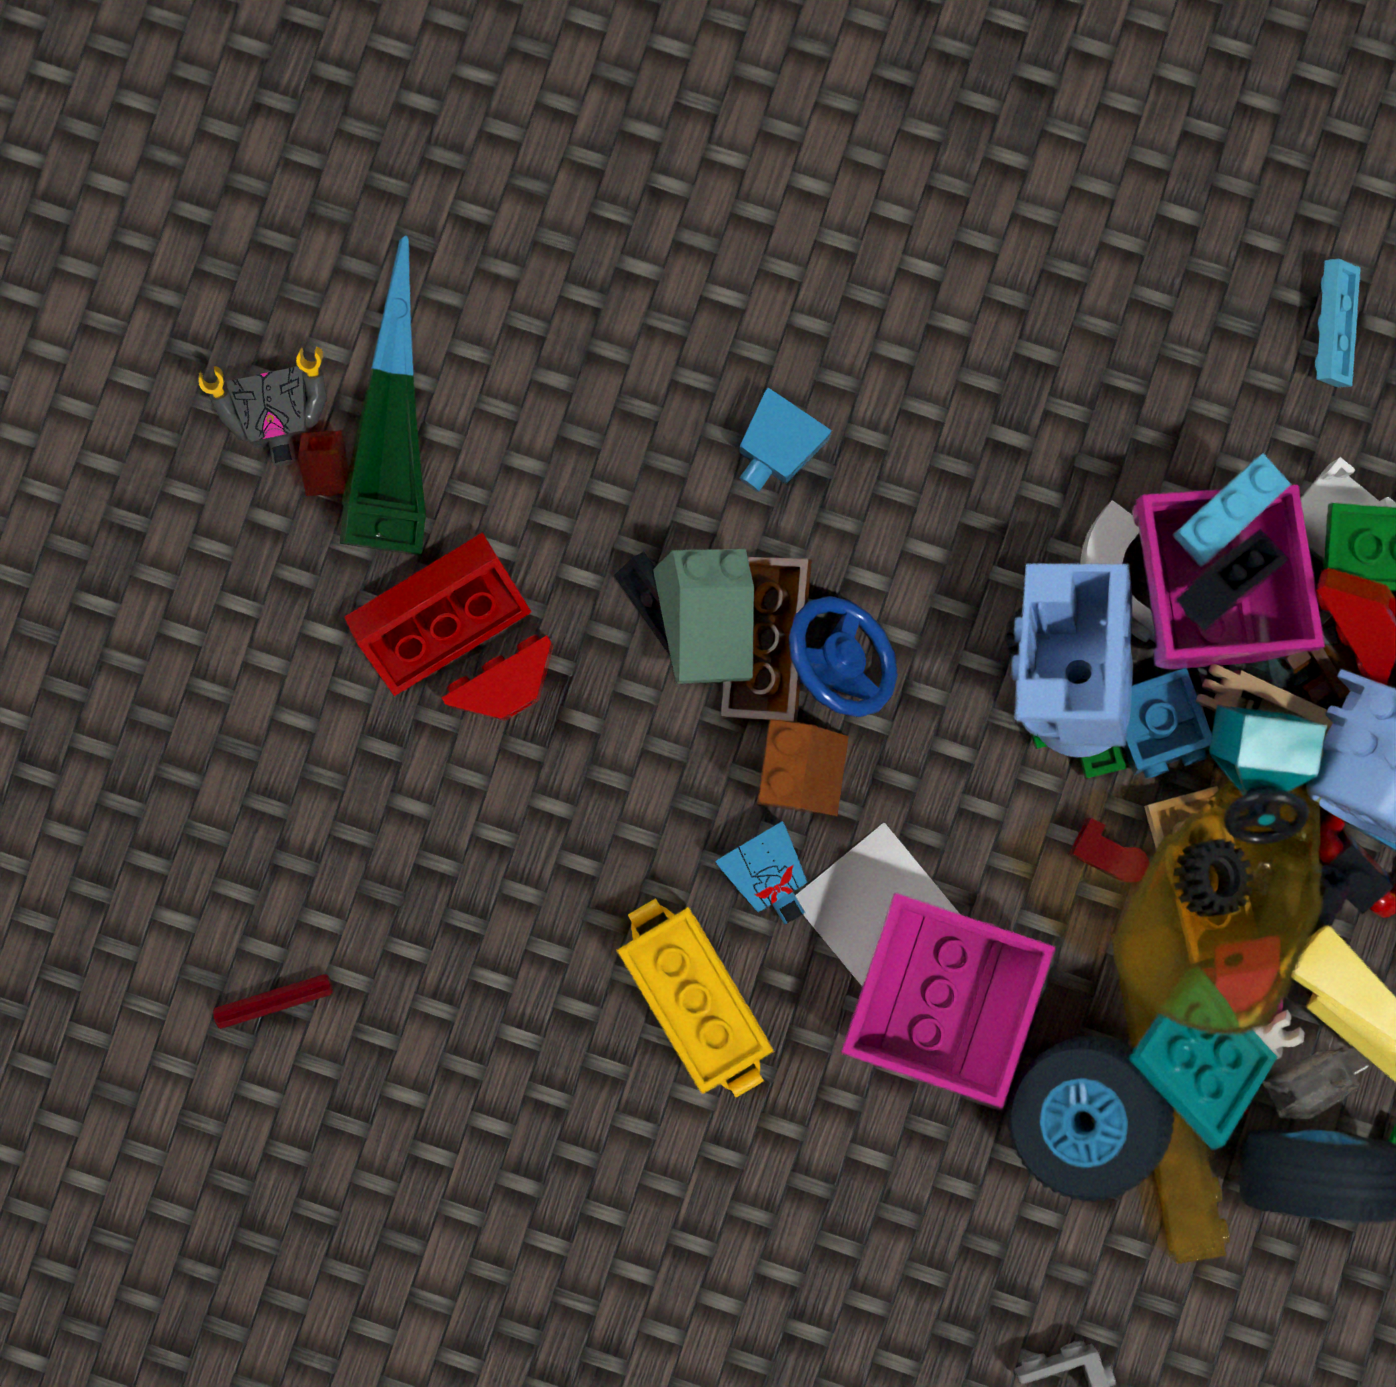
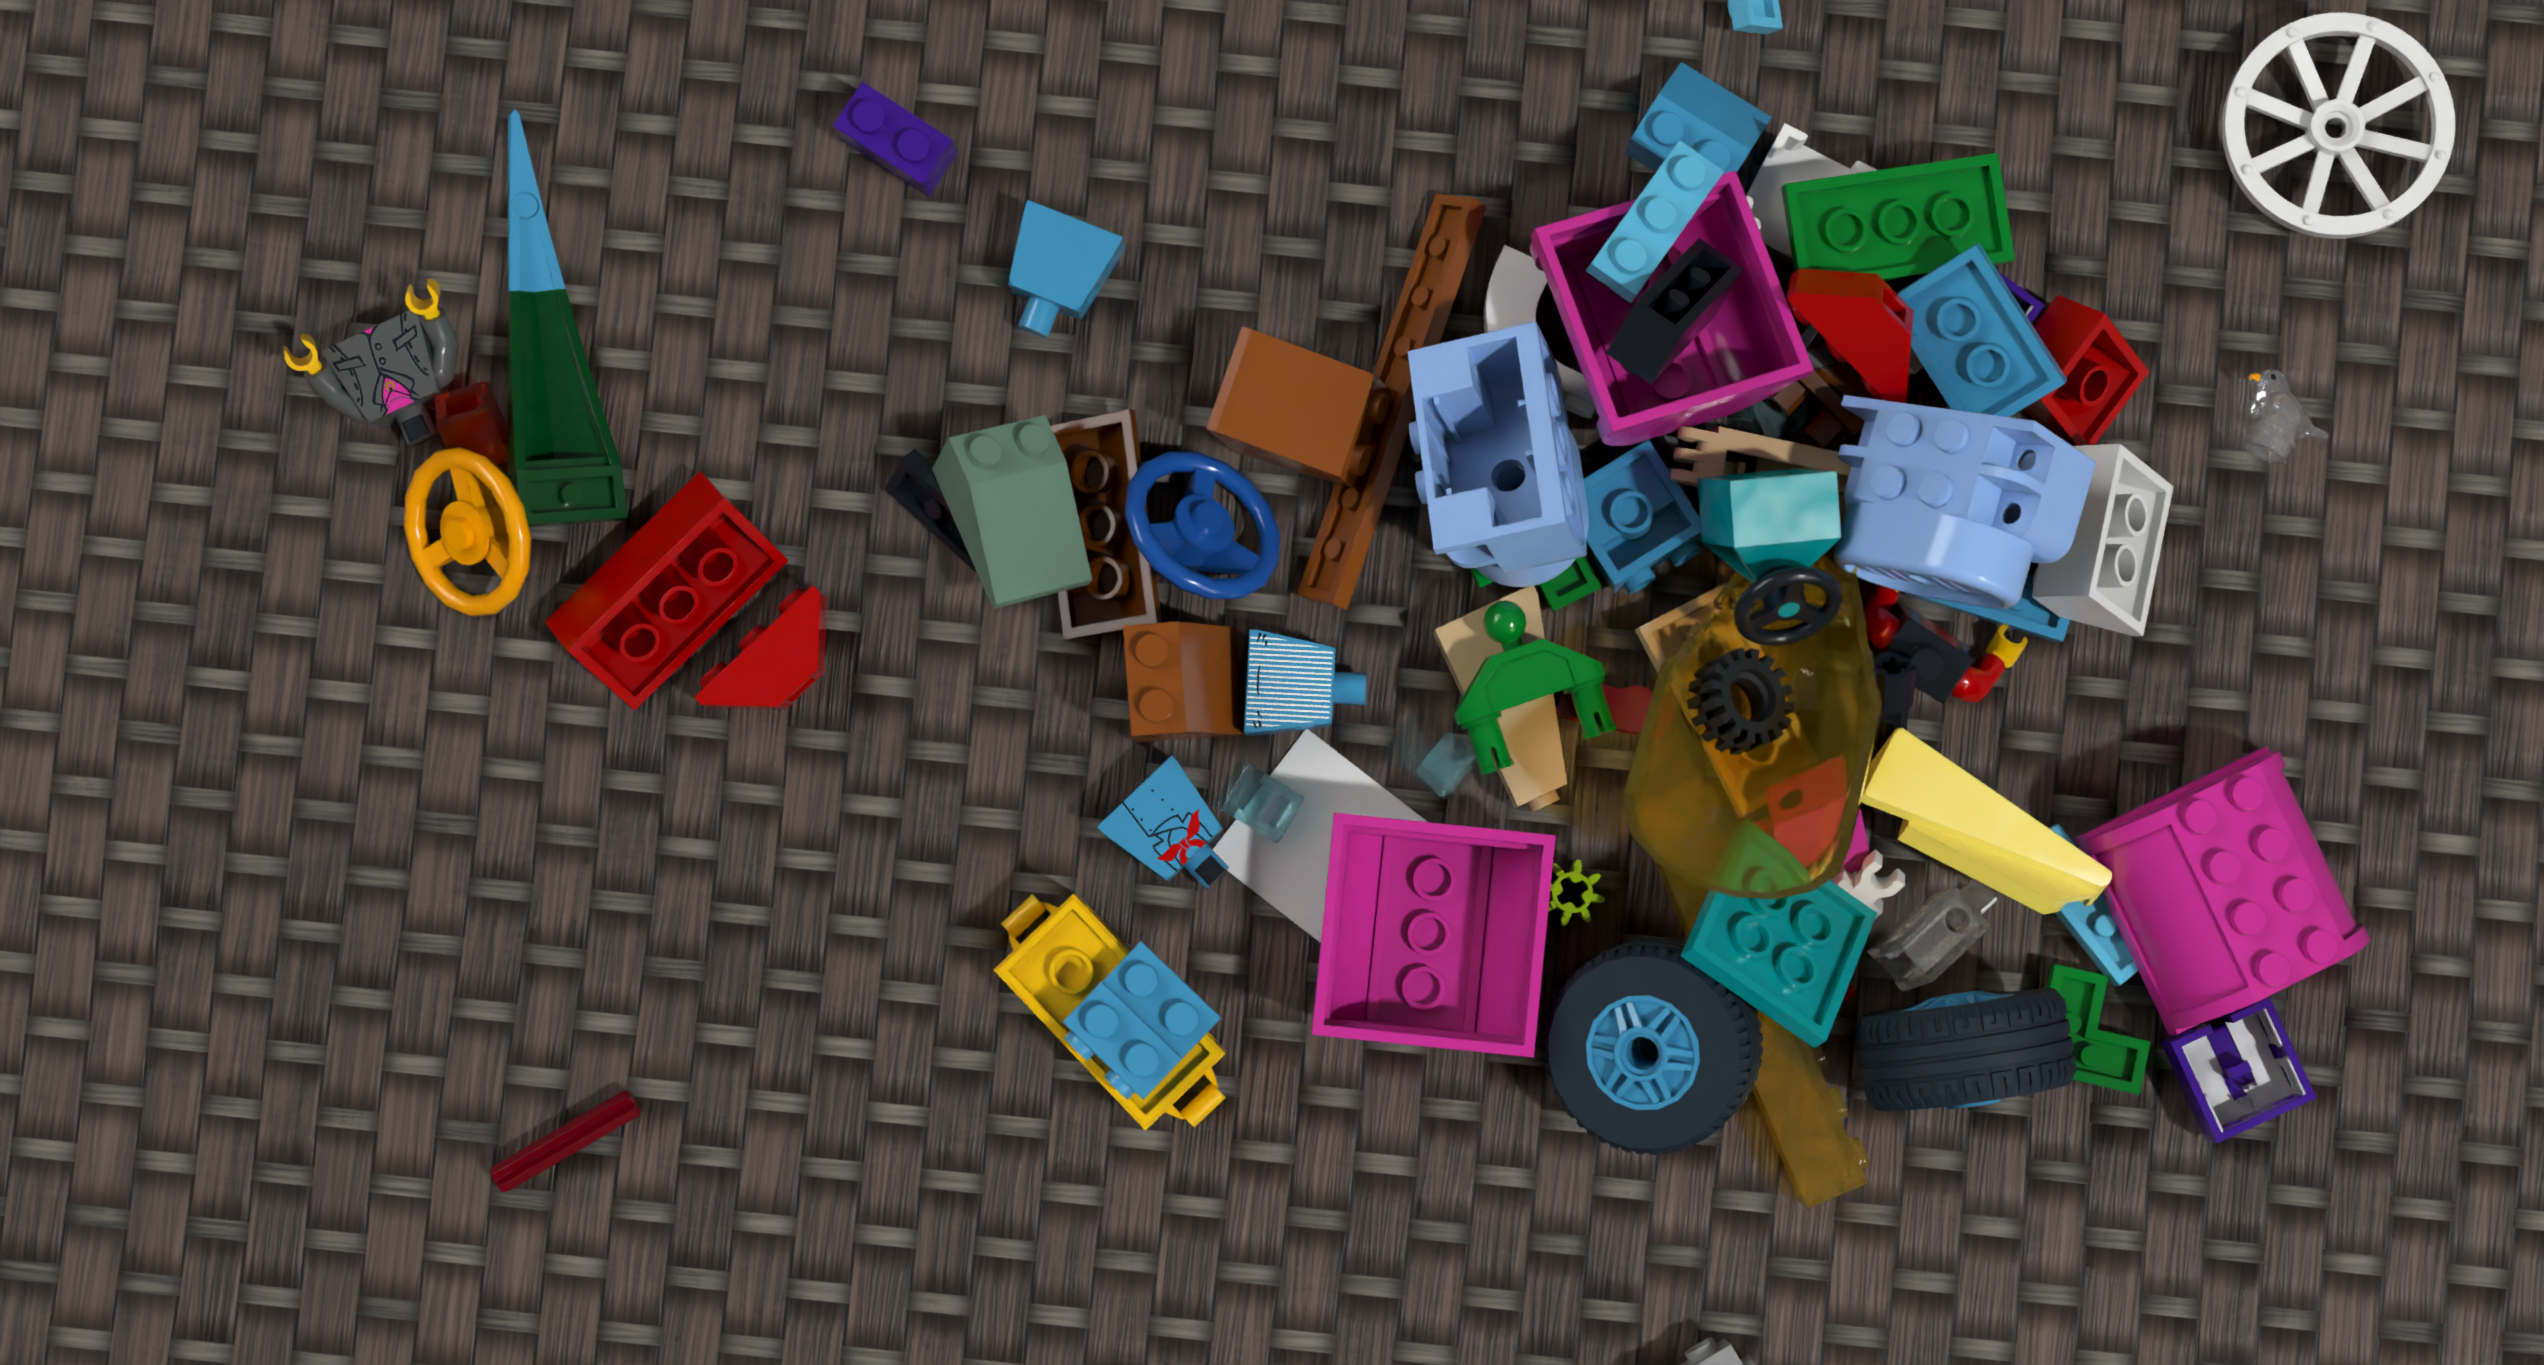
camera: 15 degrees left, 0 degrees up
none -> light orange piece [404,447,531,617]
none -> dark purple brick [833,81,958,197]
none -> dark azure plate [1063,941,1222,1100]
none -> dark orange slope [1206,326,1389,488]
none -> clear light blue slope [1221,764,1304,843]
none -> dark azure torso [1244,629,1367,736]
none -> dark orange plate [1297,193,1487,610]
none -> clear light blue slope [1414,732,1476,799]
none -> tan slope [1433,586,1567,813]
none -> green connector [1453,600,1617,775]
none -> lime gear [1548,859,1605,926]
none -> dark azure slope [1625,62,1772,174]

